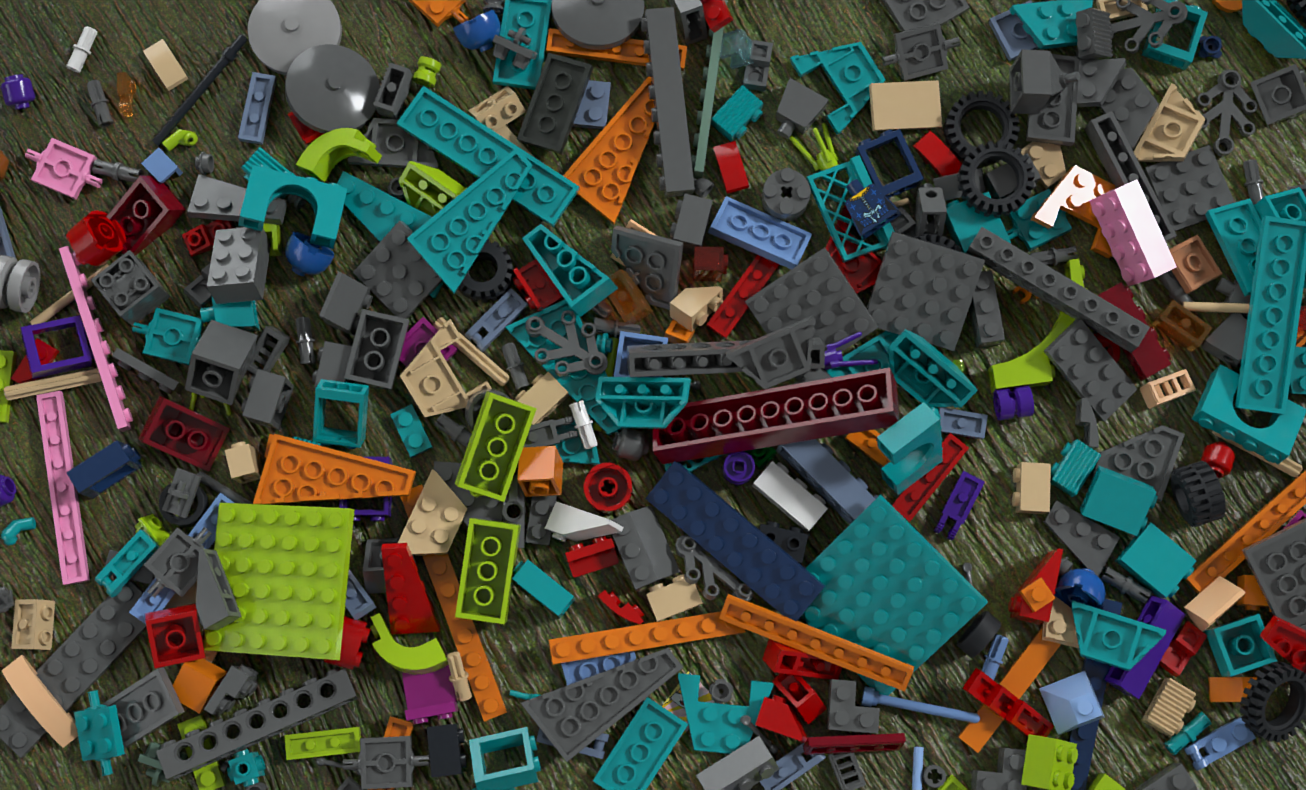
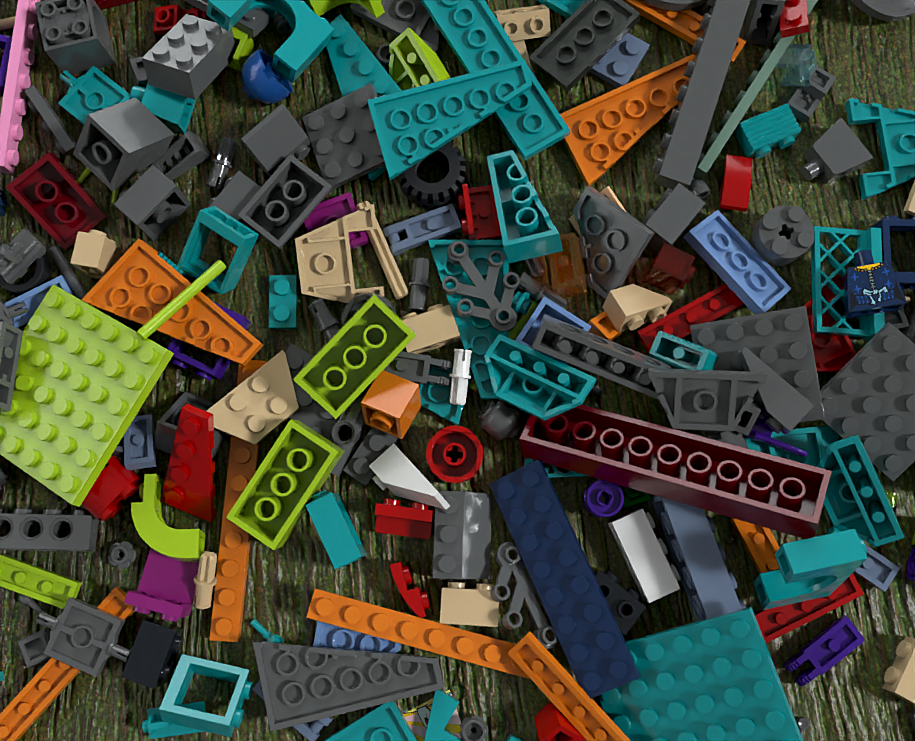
camera: 30 degrees right, 0 degrees up
lime plant [789,123,839,171] -> none
none -> dark grey plate [108,541,136,569]
none -> lime bar [136,260,226,341]
none -> teal brick [649,331,719,370]
none -> dark grey slope [738,347,814,435]

